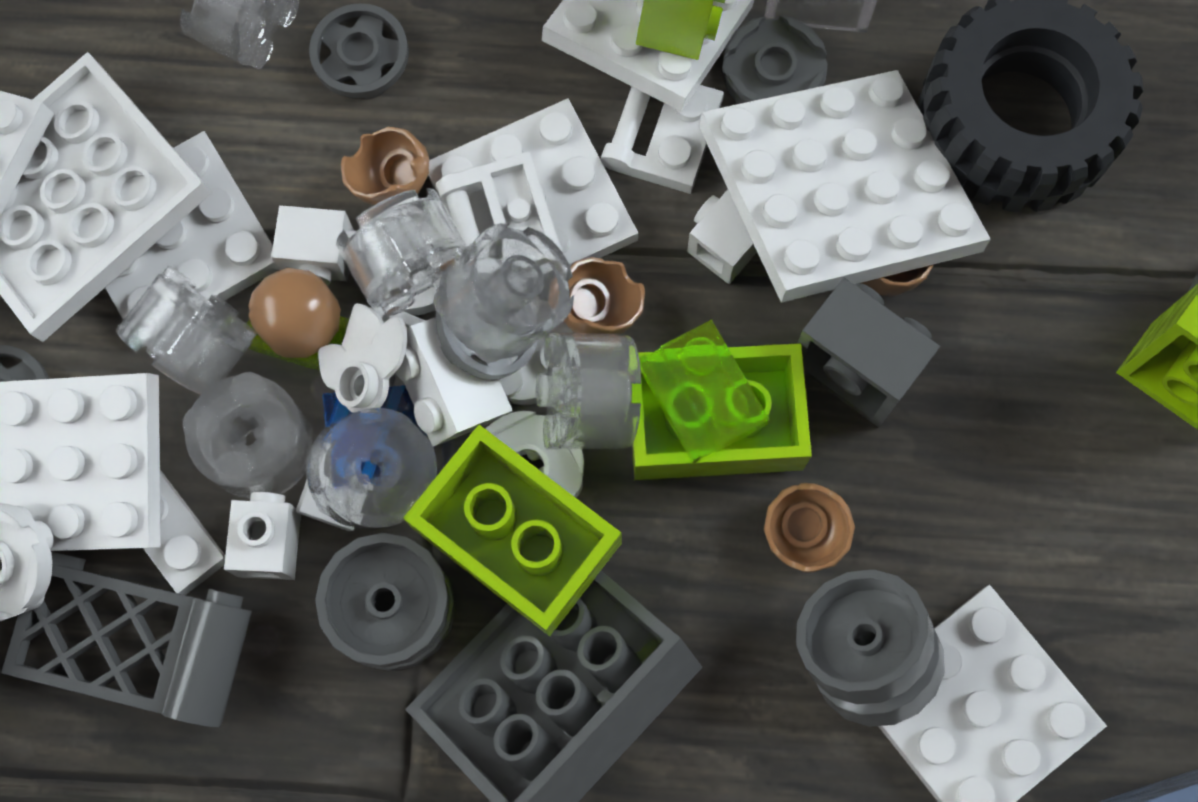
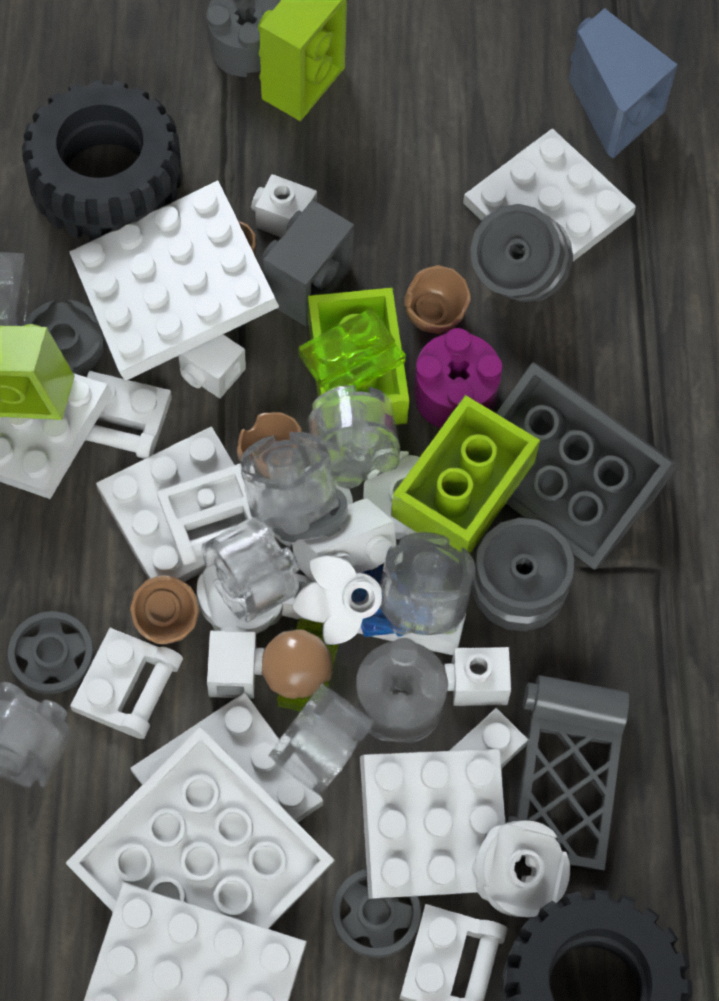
camera: 100 degrees left, 10 degrees down
none -> white plate [70,628,183,739]
none -> white brick [251,174,317,237]
none -> magenta brick [414,328,502,428]

